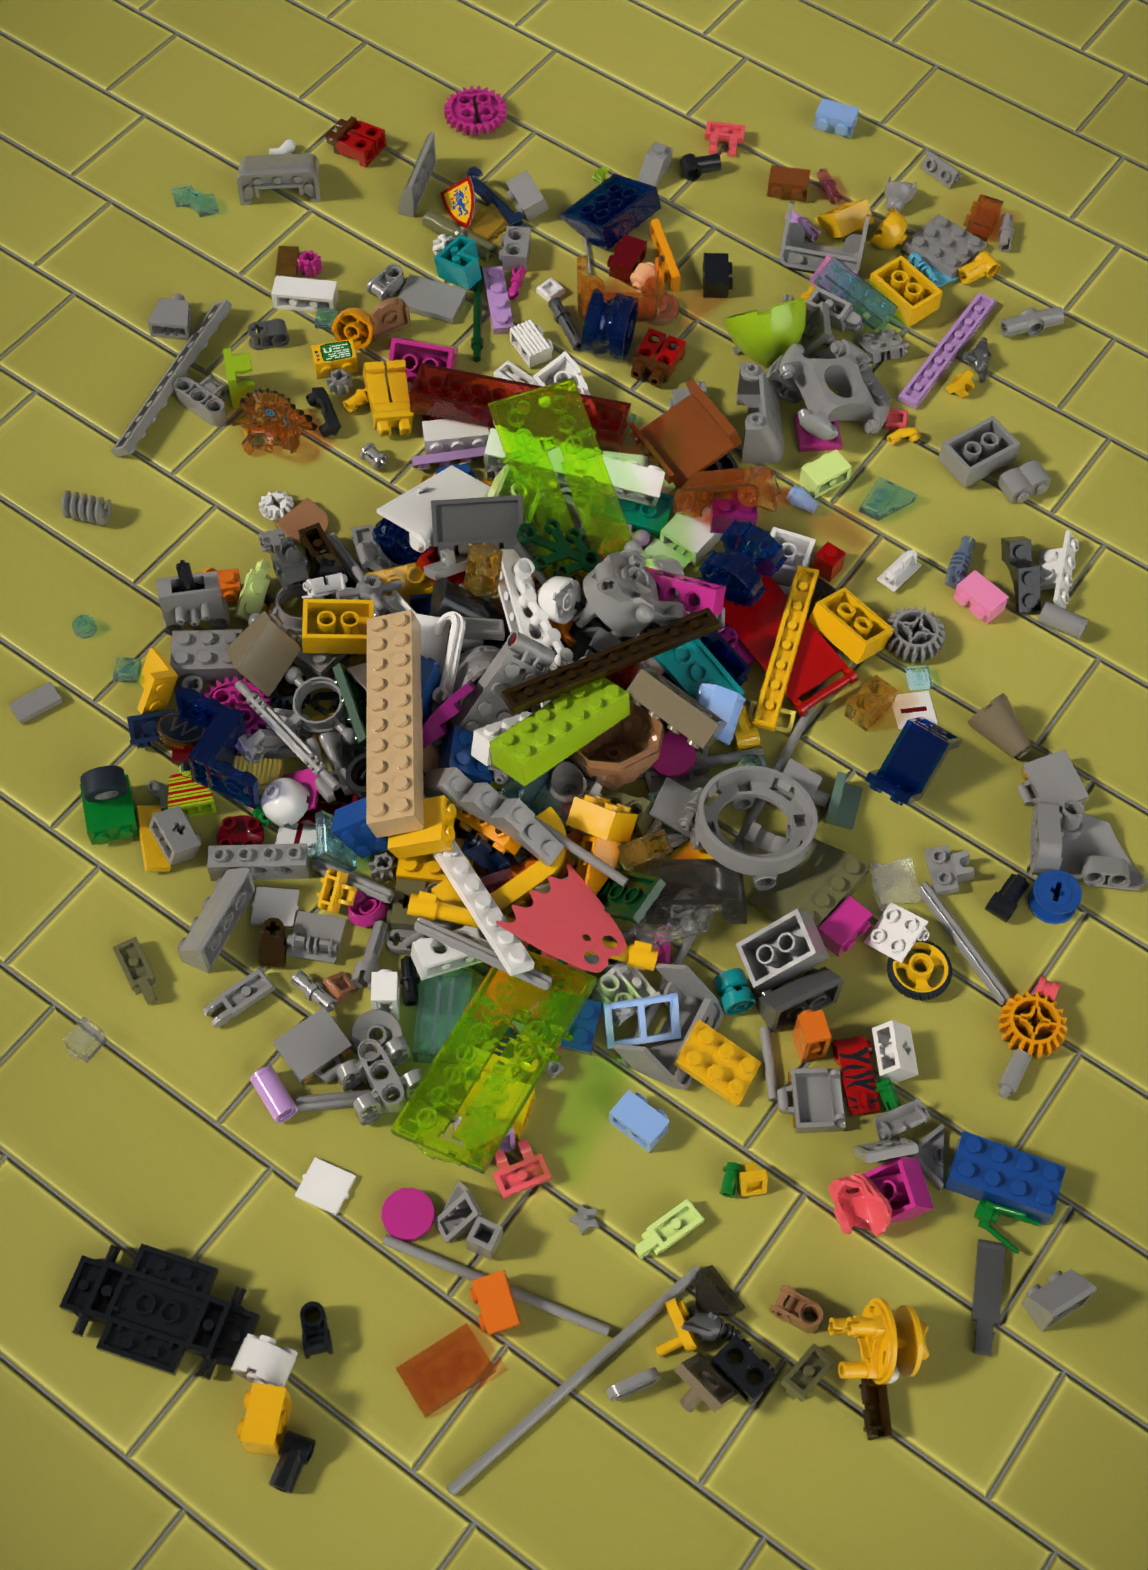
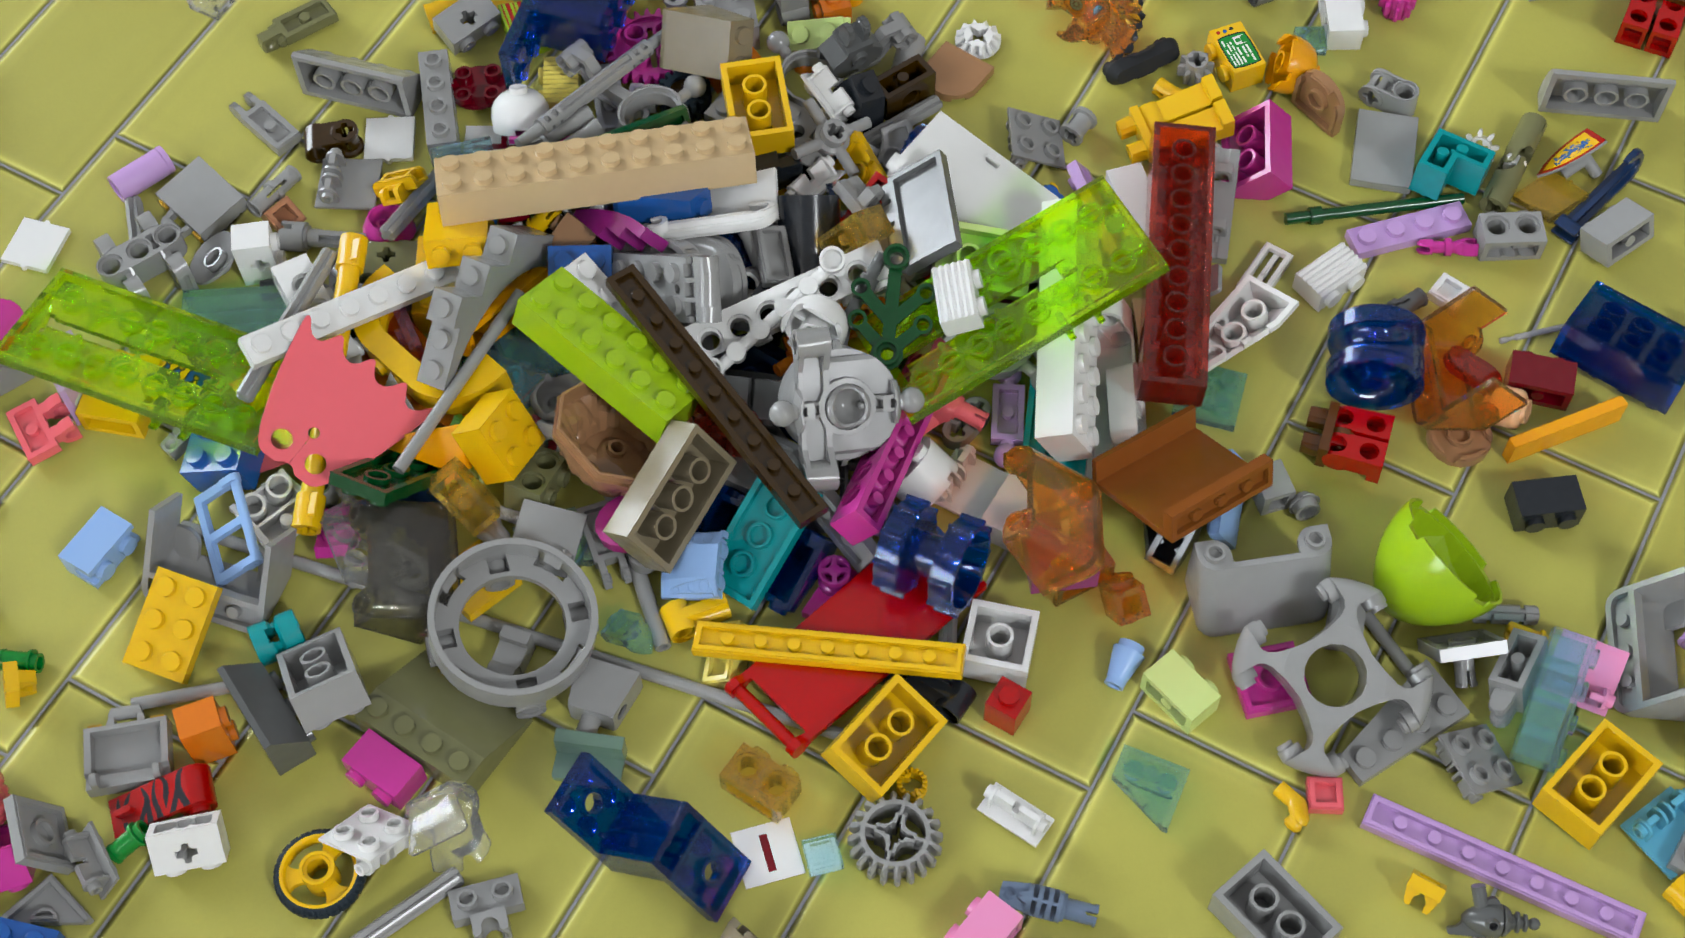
camera: 85 degrees right, 0 degrees up
none -> white brick [931,259,988,337]
none -> light grey hinge [1006,107,1066,170]
none -> clear red tile [1443,345,1503,394]

